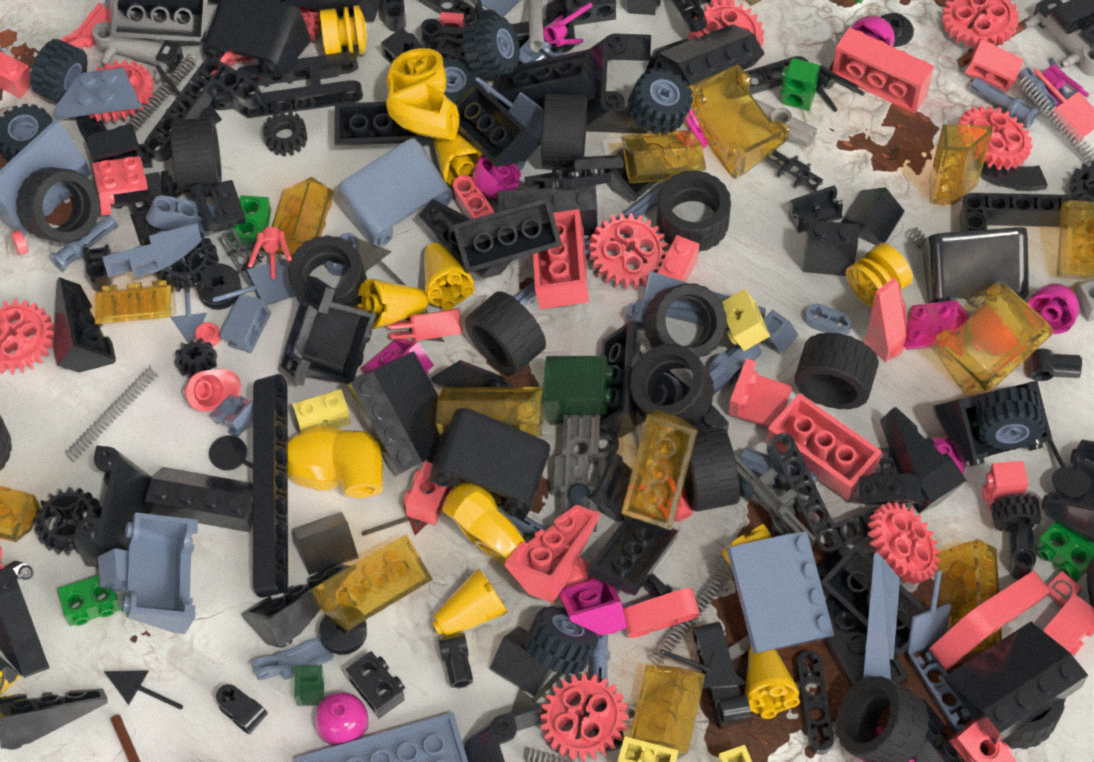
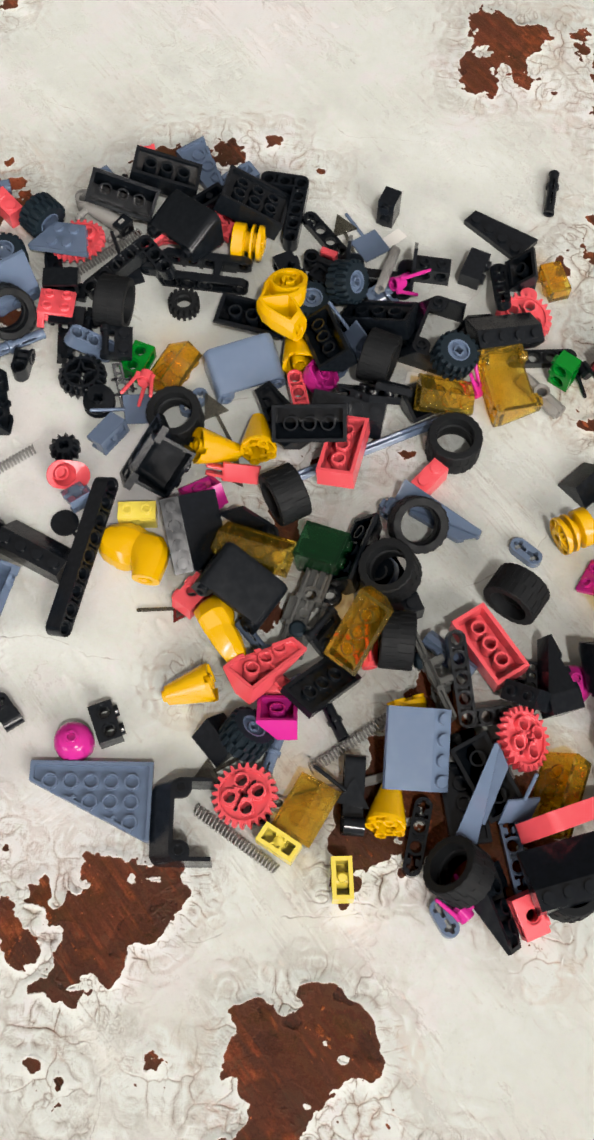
camera: 15 degrees right, 5 degrees up
coral arm [61,3,109,49] -> none
clear yellow slope [95,280,177,324] -> none
sand blue slope [102,223,202,279] -> none
sand blue piece [170,287,207,344] -> none
coral tile [195,322,221,347] -> none
black wedge [241,563,353,648] -> none
sand blue arm [251,636,334,680] -> none
black slope [293,512,359,575] -> none
clear green panel [294,665,325,706] -> none
clear yellow slope [311,534,433,631] -> none
black piece [319,607,367,655] -> none
black piece [438,632,473,689] -> none
coral gear [588,213,668,290] -> none
coral beam [623,588,700,638] -> none
sand blue piece [708,344,761,394] -> none
light yellow brick [722,289,770,351] -> none
coral bracket [728,358,792,428] -> none
sand blue brick [763,309,799,354] -> none
black piece [764,148,823,192] -> none
black hinge [788,185,843,233] -> none
black slope [803,220,859,276] -> none
coral wedge [864,278,906,363] -> none

